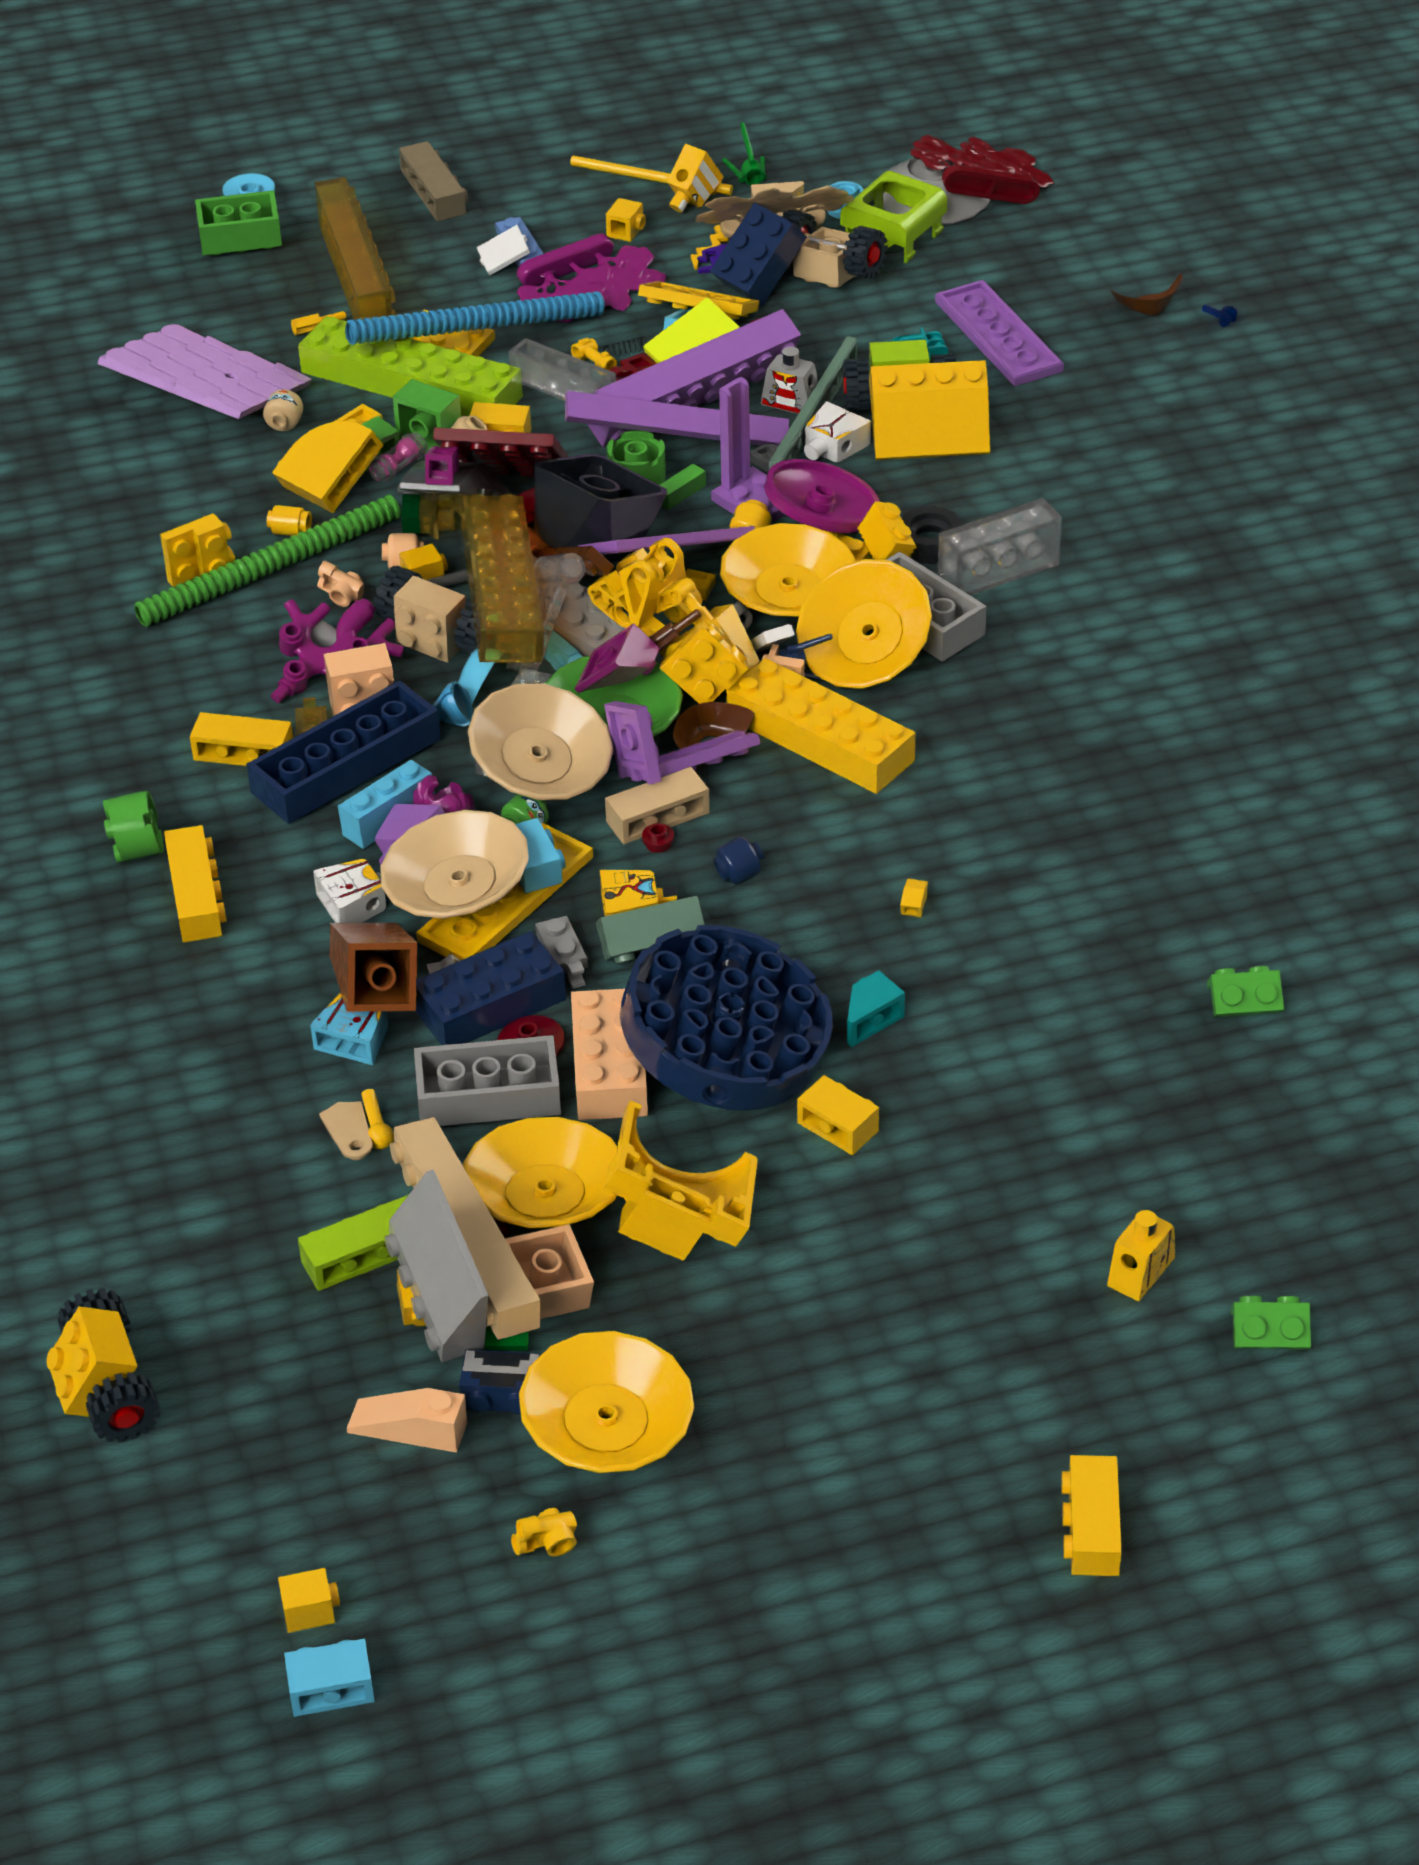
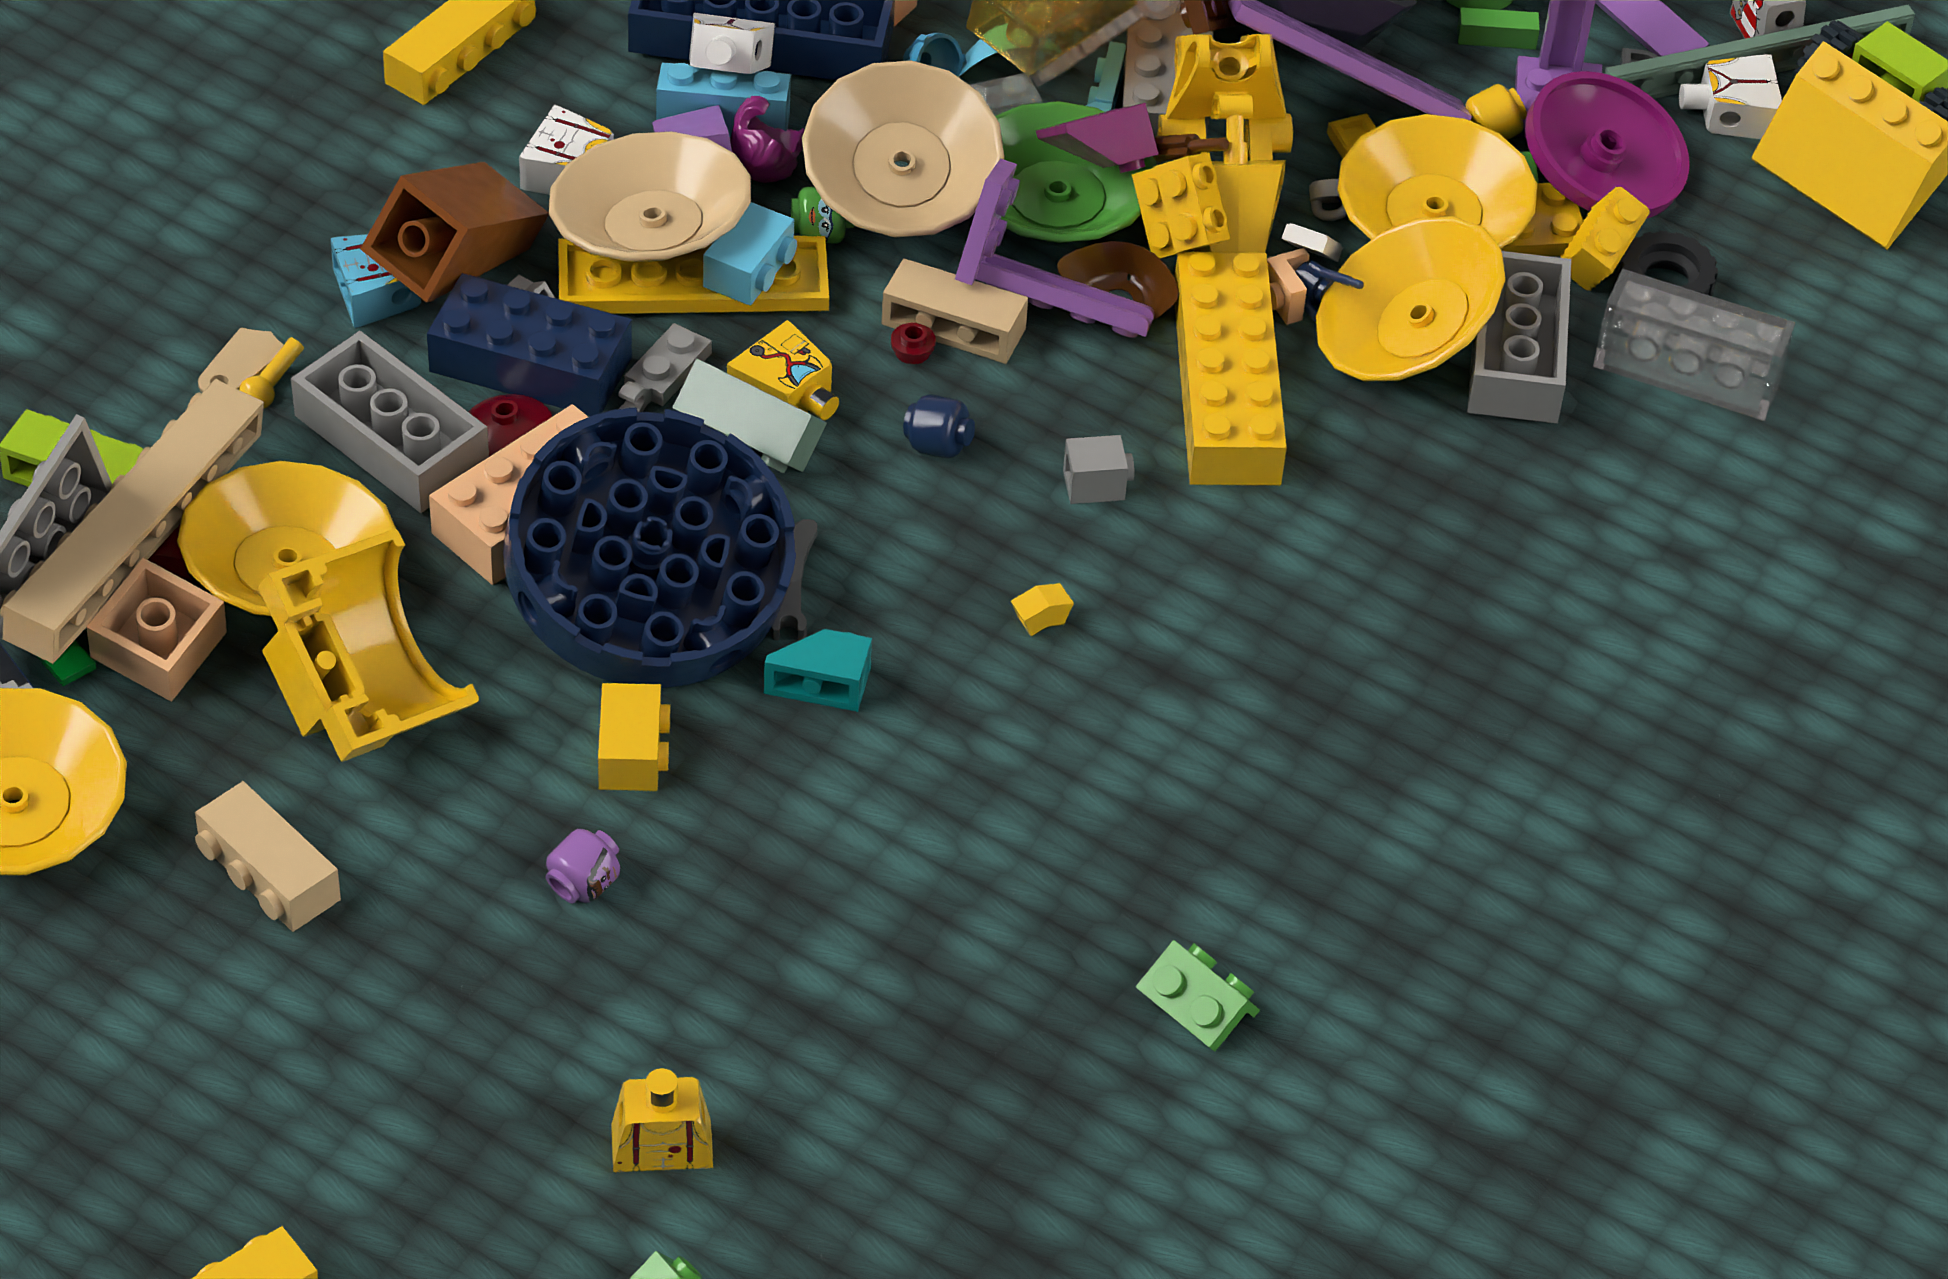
camera: 45 degrees right, 5 degrees up
none -> tan brick [195,781,341,932]
none -> medium lavender head [546,829,620,904]
none -> white torso [689,13,775,74]
none -> light grey brick [1063,435,1134,504]

